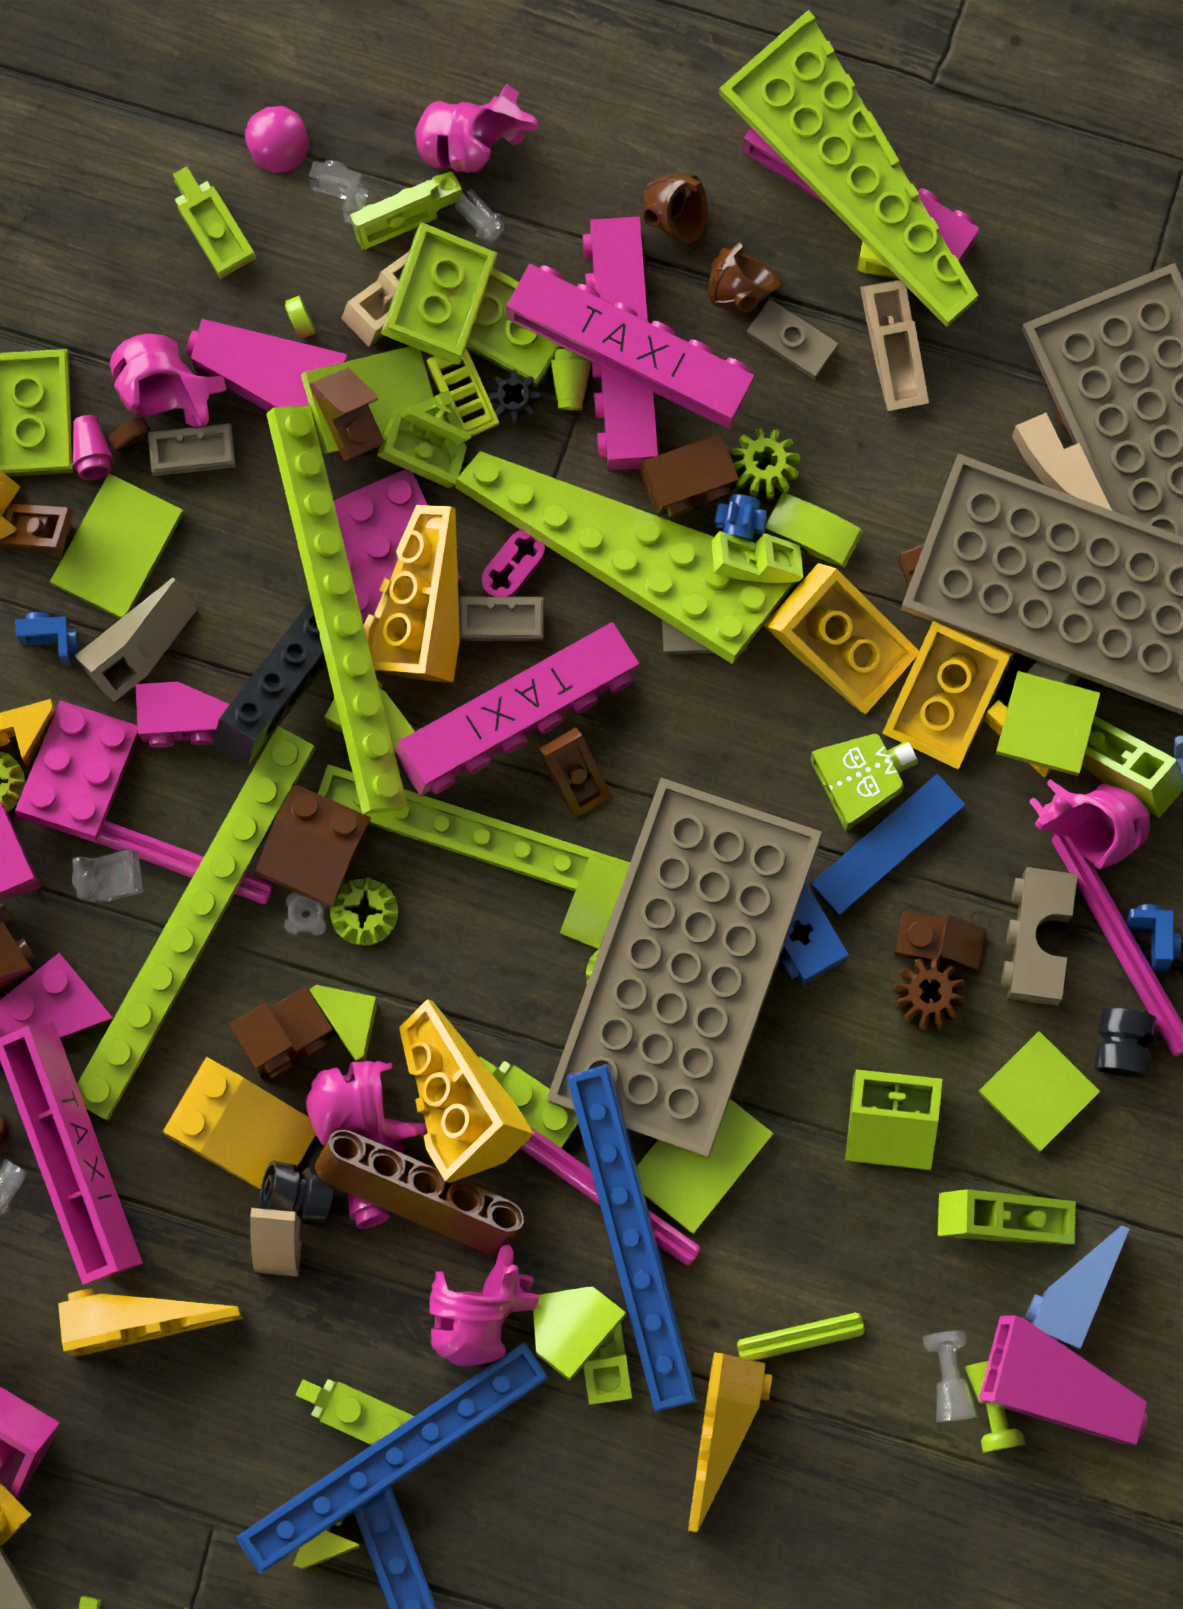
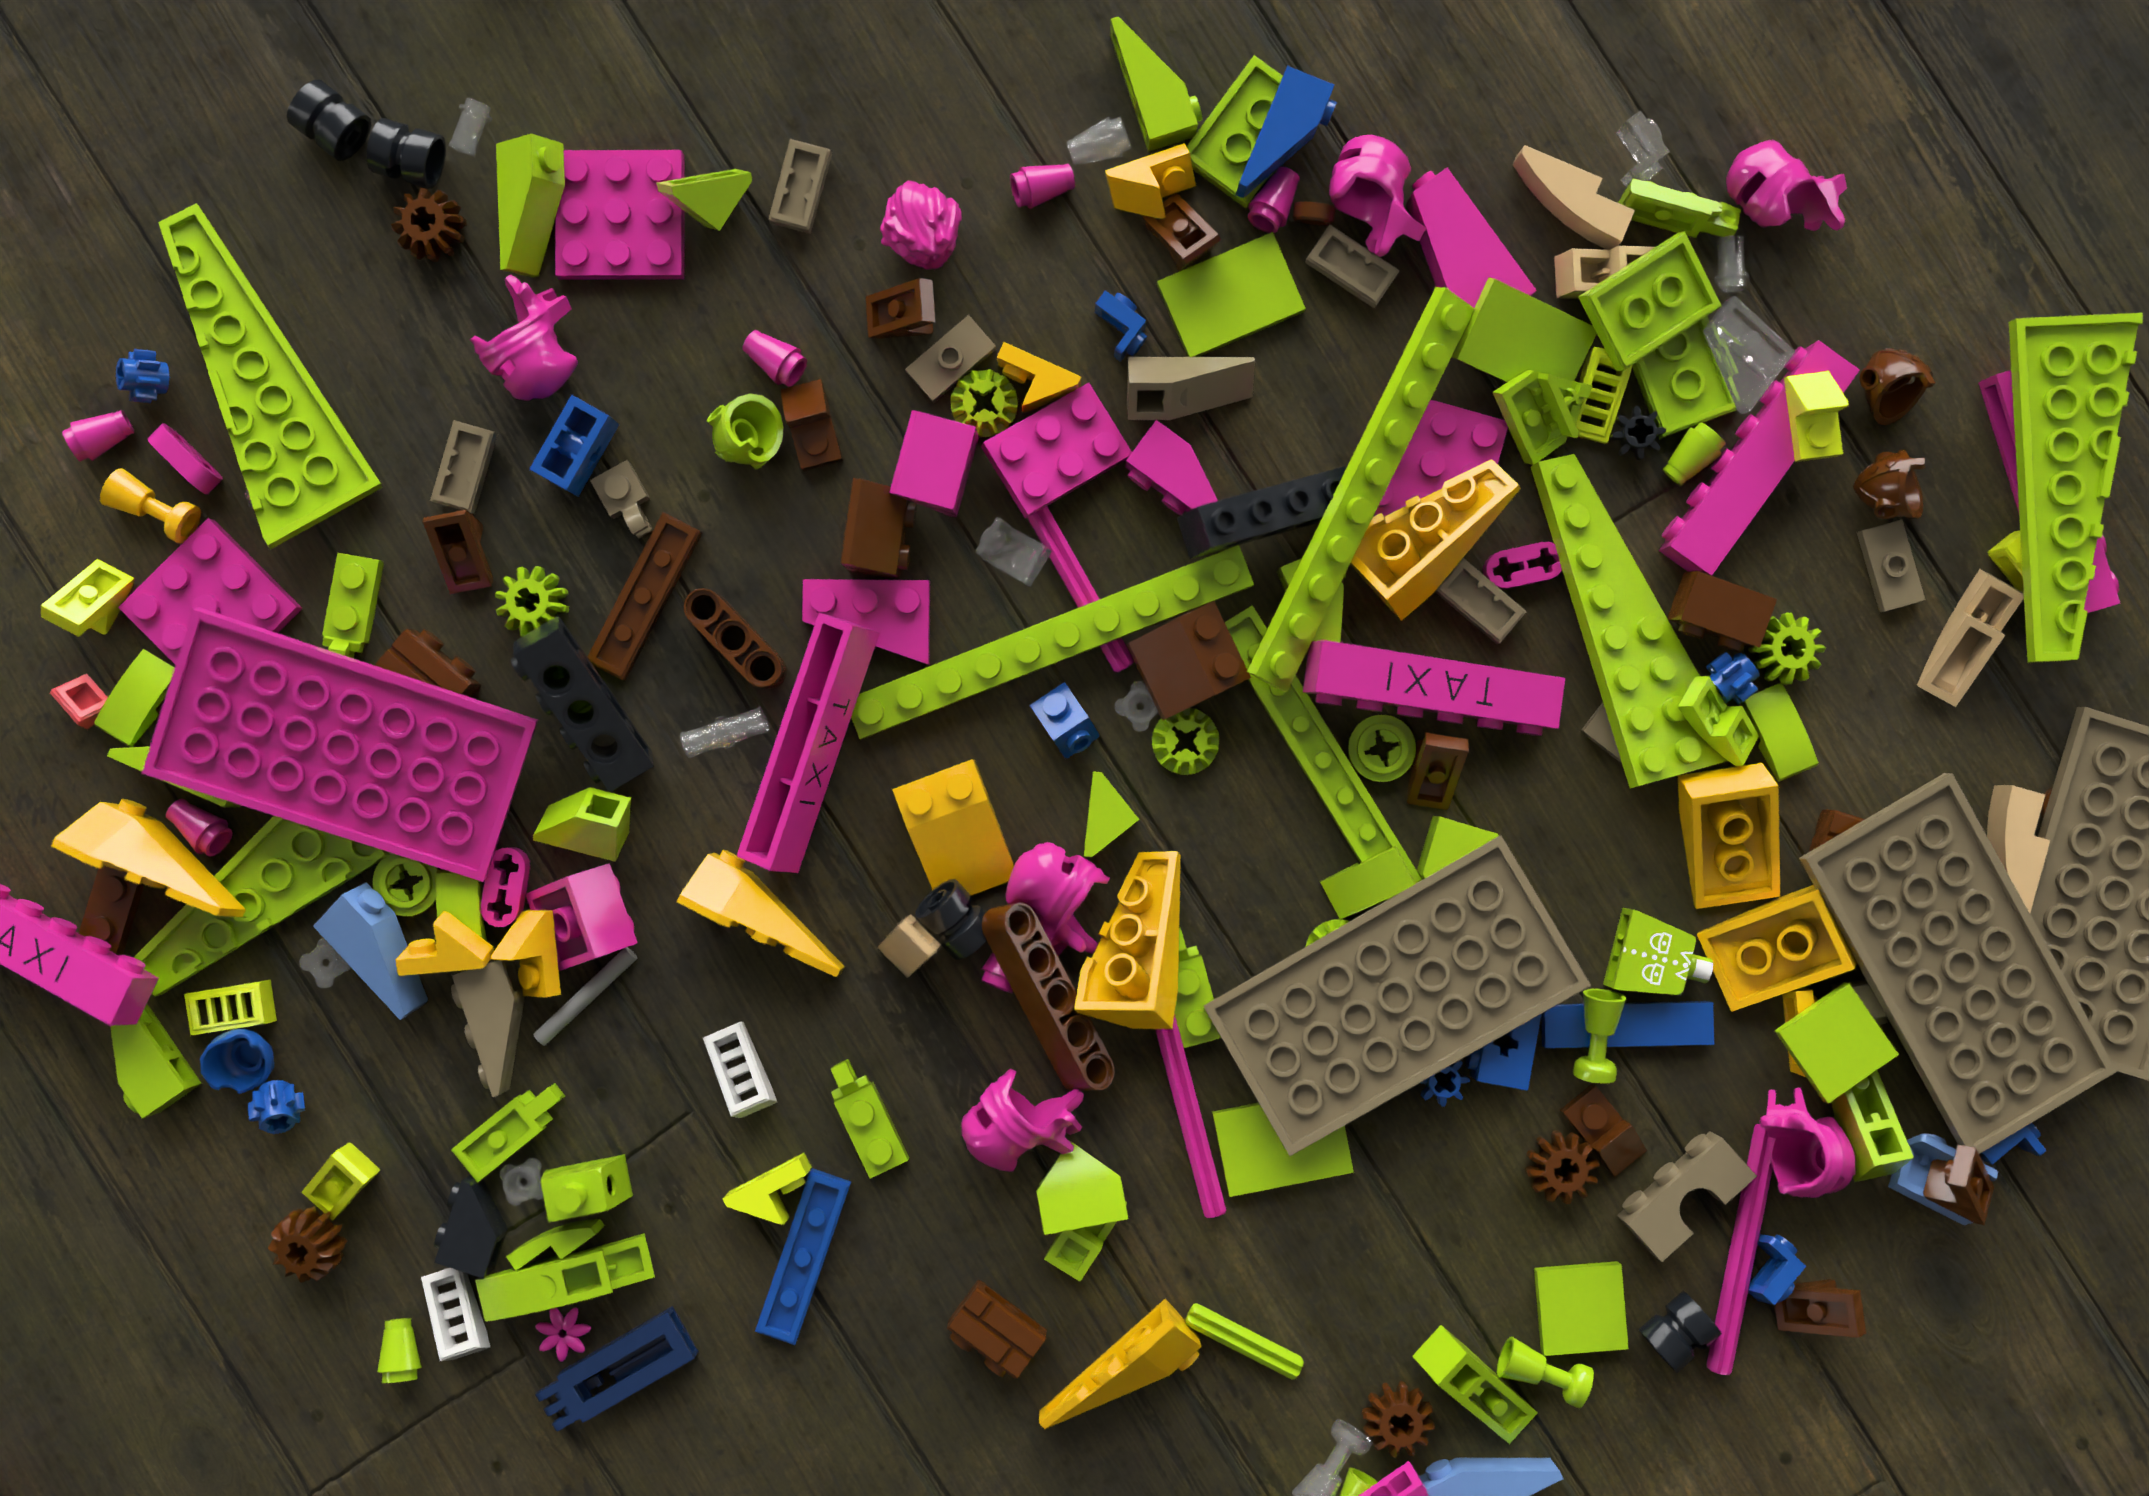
camera: 35 degrees right, 10 degrees up
lime hinge [173,166,256,279] -> none
reddish brown brick [229,986,335,1080] -> none
blue tile [235,1342,549,1575] -> none
dark pink hair [245,106,310,173] -> none
lime tile [285,295,316,339] -> none
reddish brown slope [310,368,385,461] -> none
dark pink brick [506,263,754,430] -> none
blue tile [566,1064,698,1412] -> none
lime slope [845,1069,942,1170] -> none
none -> light grey bar [533,947,638,1046]
none -> white slope [703,1021,777,1118]
none -> reddish brown brick [947,1279,1047,1379]
none -> bracket [1030,682,1099,758]
none -> blue slope [1236,65,1337,198]
none -> lime gear [1348,715,1416,782]
none -> reddish brown gear [1361,1381,1435,1458]
none -> lime slope [1417,816,1499,880]
none -> blue gear [1420,1060,1470,1107]
none -> lime piece [1497,1336,1594,1408]
none -> tan slope [1513,145,1635,250]
none -> lime piece [1573,989,1626,1084]
none -> clear wing [1703,296,1796,414]
none -> neon yellow slope [1784,371,1848,462]

